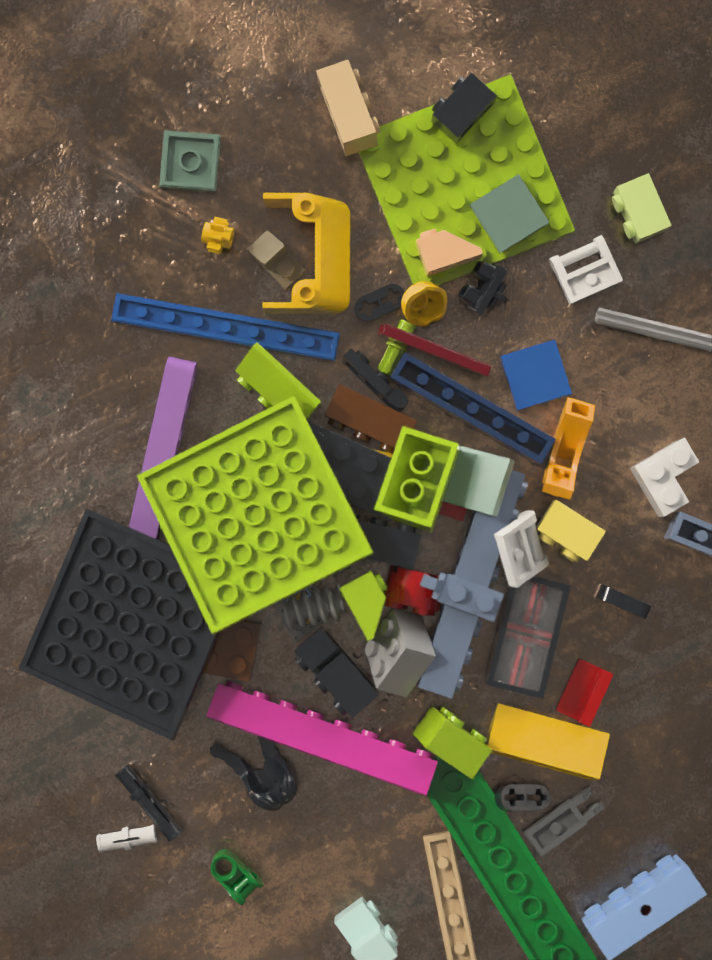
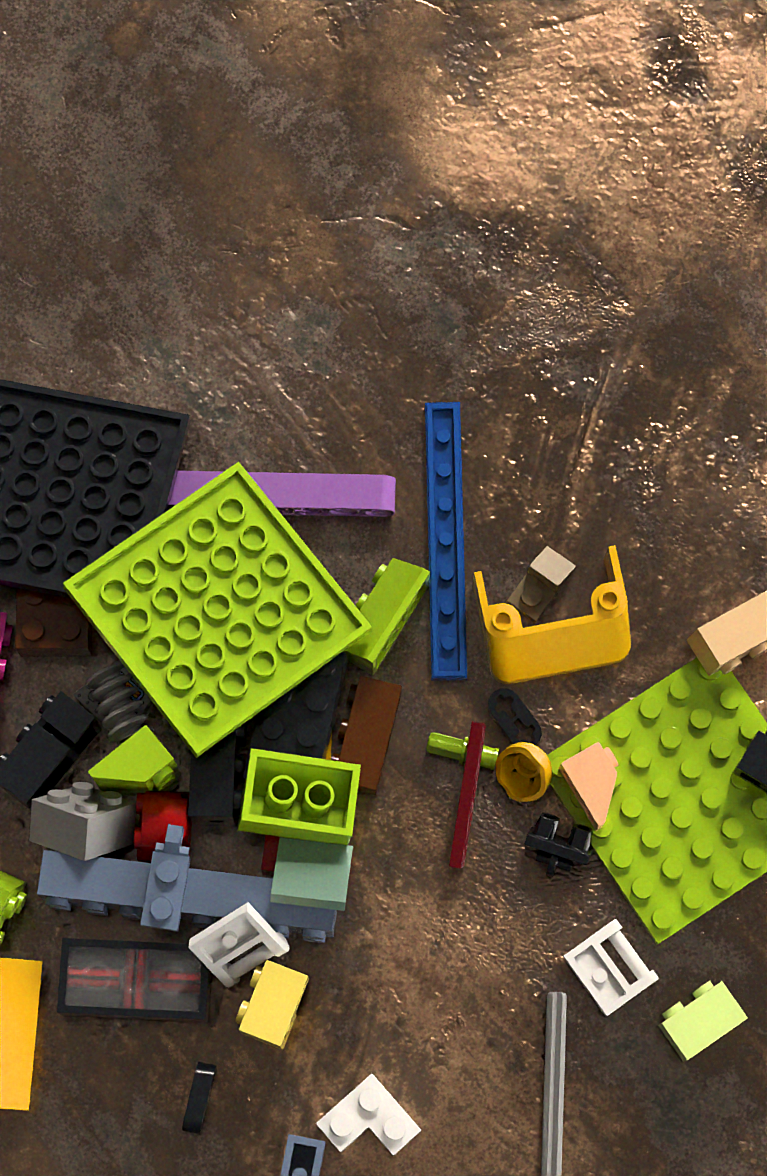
camera: 75 degrees right, 10 degrees down
sand green tile [159,130,221,193] -> none
yellow gear [201,217,234,254] -> none
black hinge [342,348,409,412] -> none
dark blue brick [390,352,556,466] -> none
sand green tile [470,174,549,254] -> none
blue tile [500,339,572,411] -> none
light orange arch [542,397,595,500] -> none
red panel [556,659,614,727] -> none

